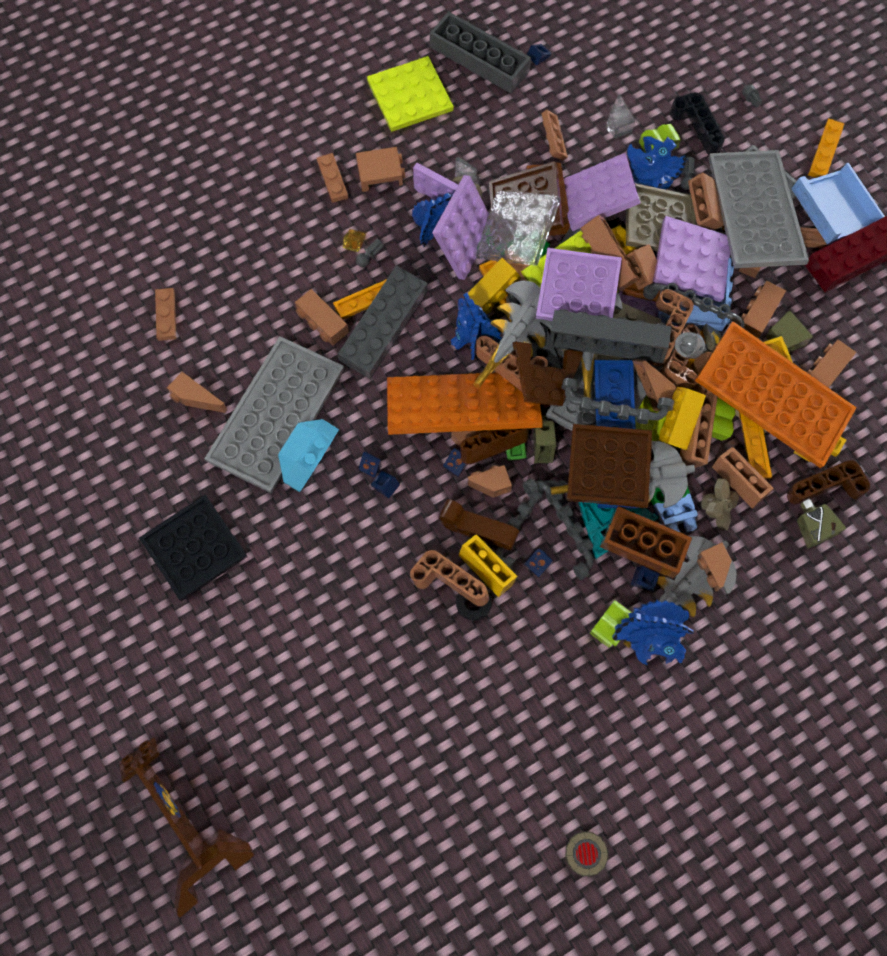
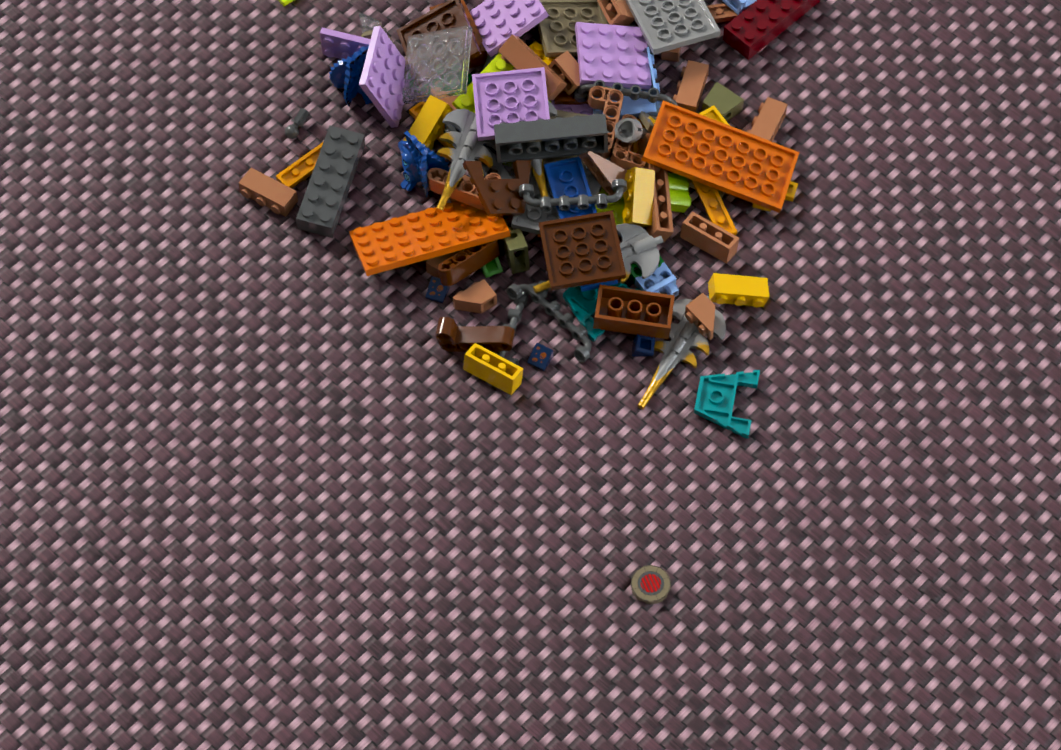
camera: 15 degrees left, 10 degrees down
reddish brown piece [119,737,254,918] -> none
black plate [139,494,248,601] -> none
nougat plate [155,288,177,341] -> none
nougat slope [167,372,227,413] -> none
light grey plate [205,336,345,494] -> none
medium azure wedge [278,419,339,492] -> none
nougat plate [317,153,348,203] -> none
clear yellow slope [343,229,366,252] -> none
nougat panel [356,147,405,192] -> none
dark blue slope [359,452,382,477] -> none
dark blue slope [371,471,400,498] -> none
nougat beam [410,550,489,606] -> none
black tyre [456,589,492,621] -> none
lime brick [590,600,632,648] -> none
blue piece [612,600,694,665] -> none
dark tan plant [701,479,739,530] -> none
reddish brown beam [787,460,870,504] -> none
olive torso [797,499,847,549] -> none
none -> teal wing [694,370,760,439]
none -> yellow brick [708,273,769,307]

